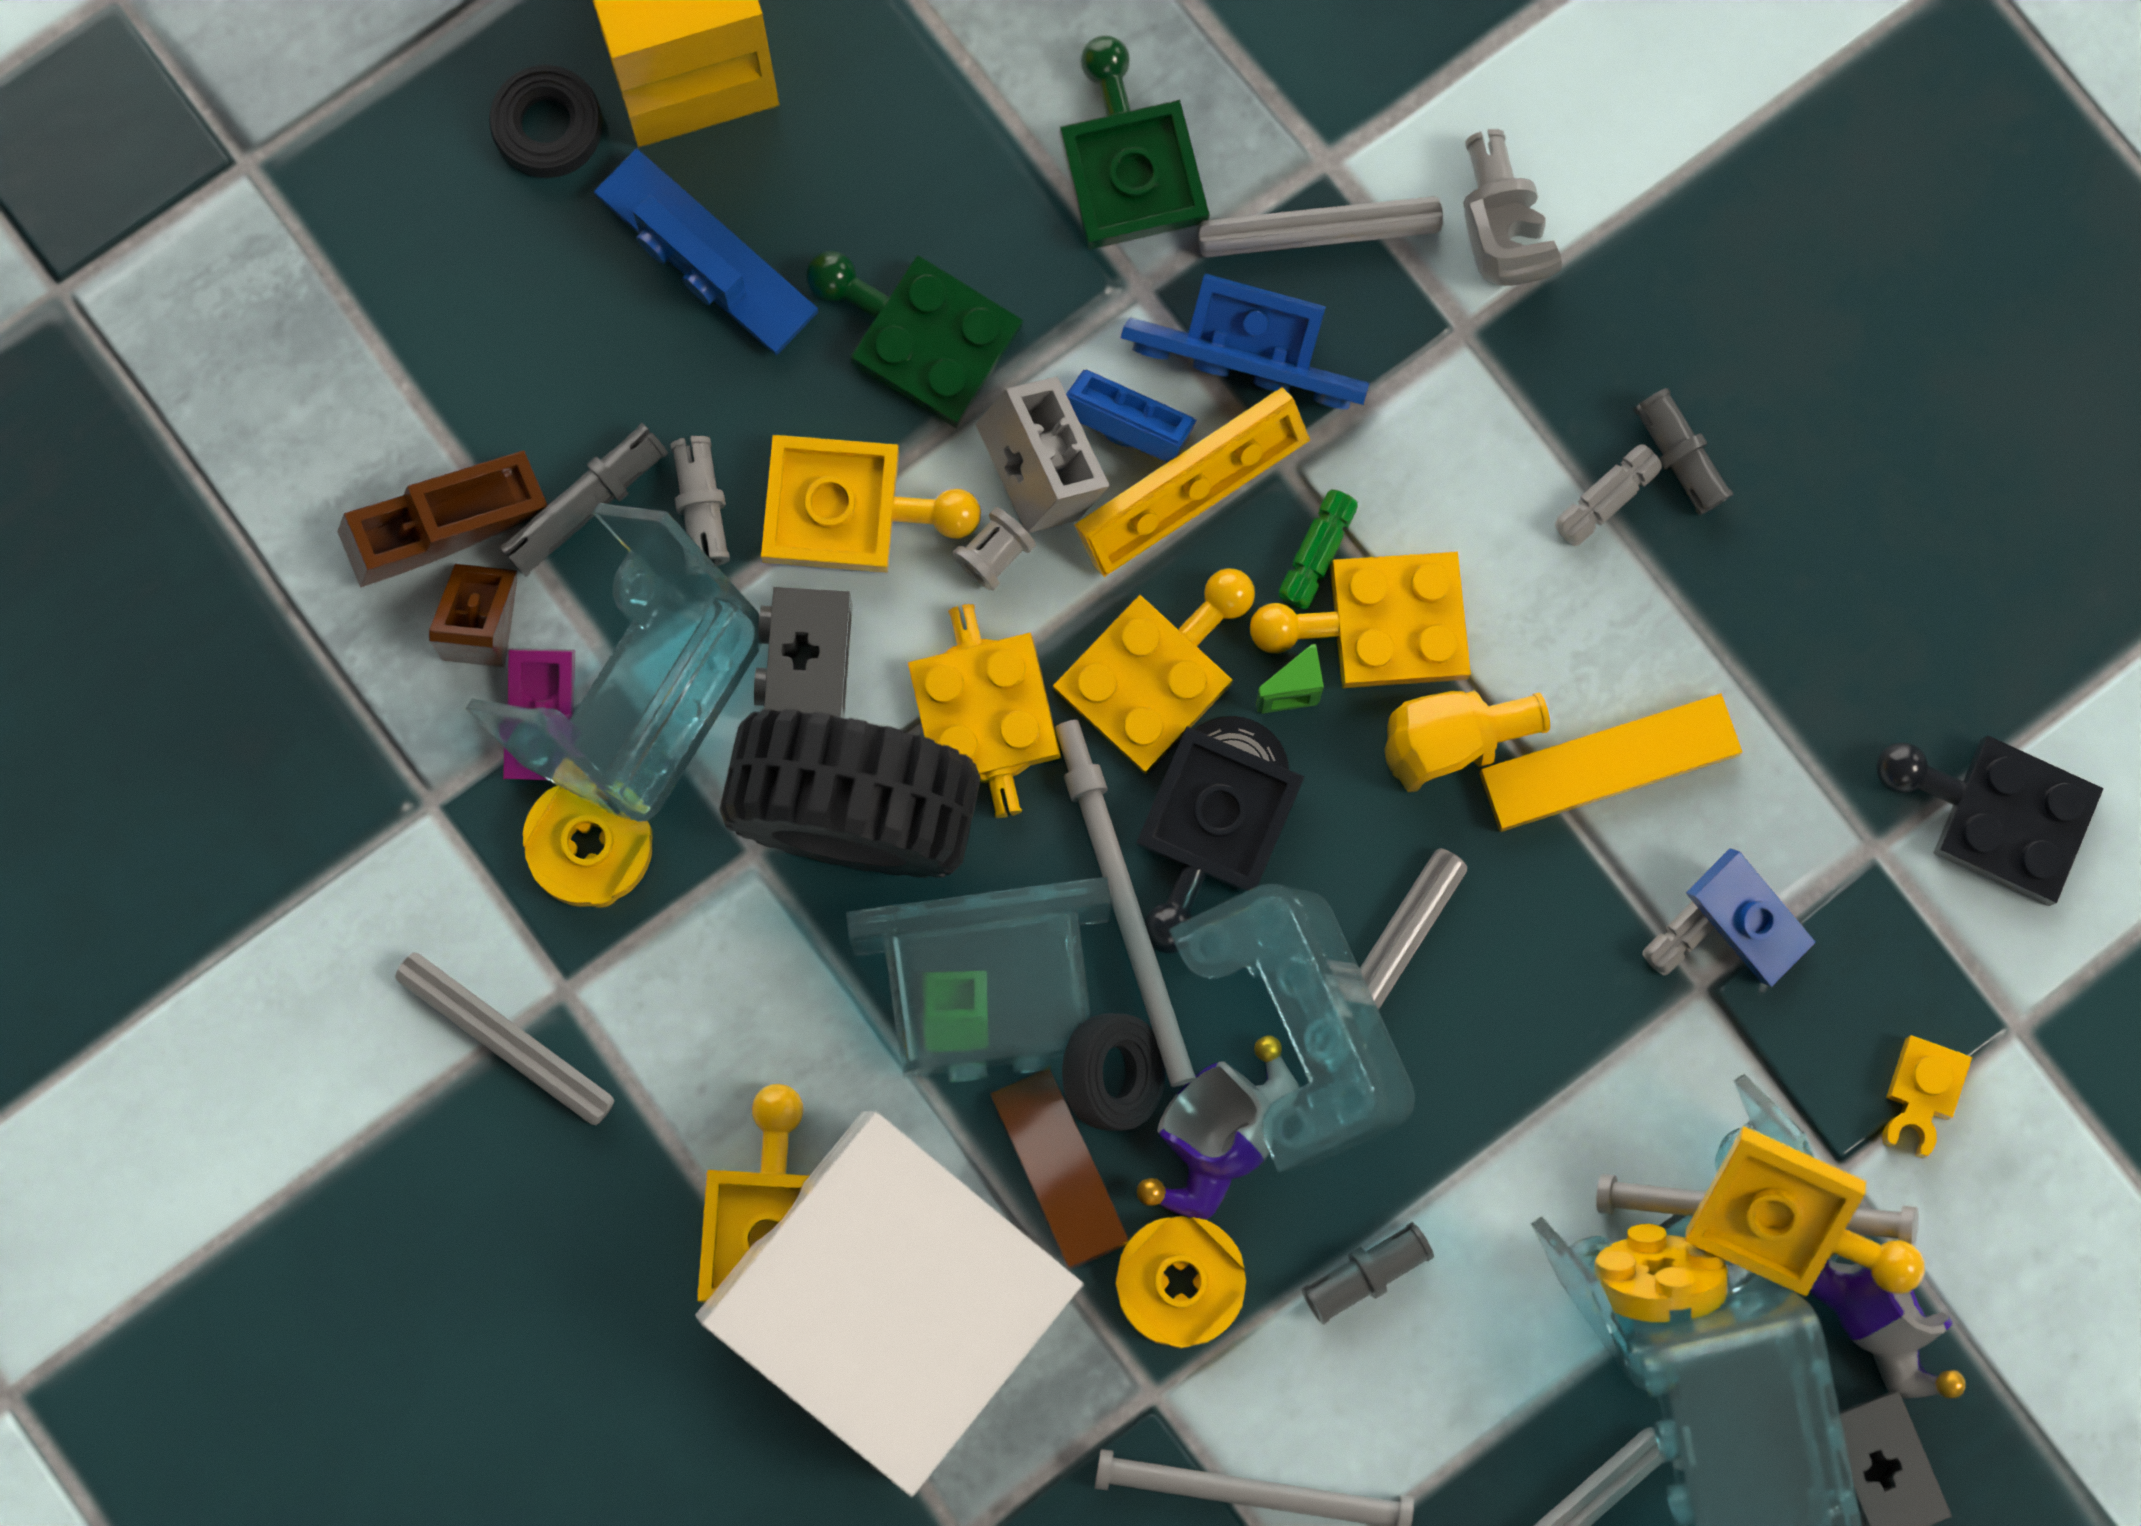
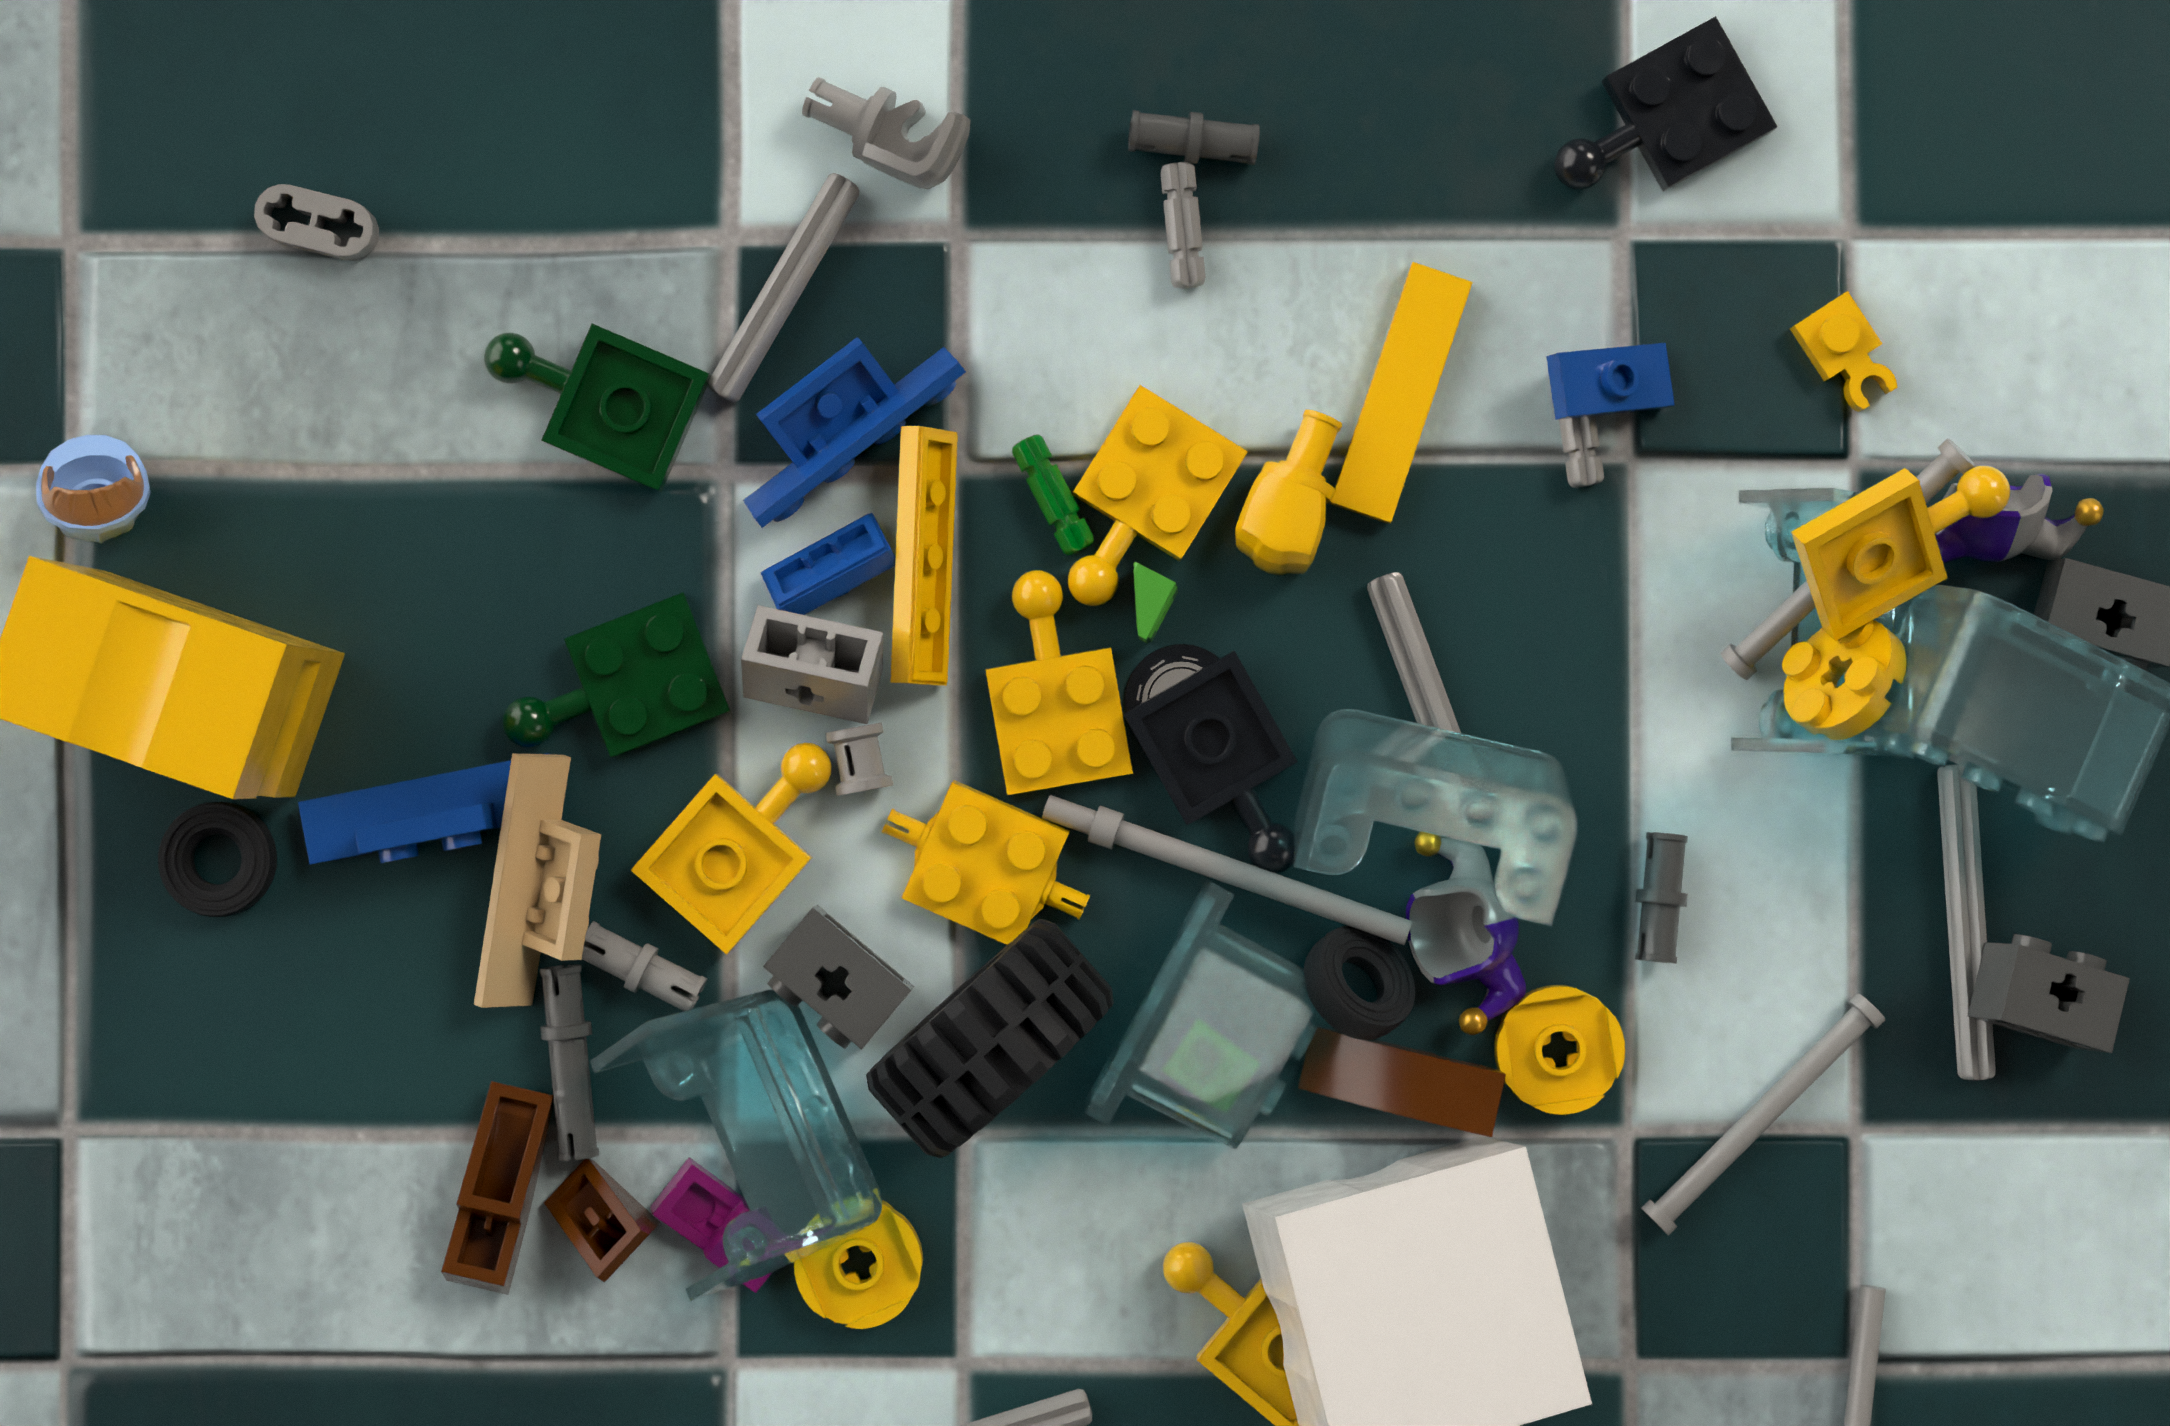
camera: 50 degrees left, 10 degrees up
none -> tan bracket [474,753,601,1008]

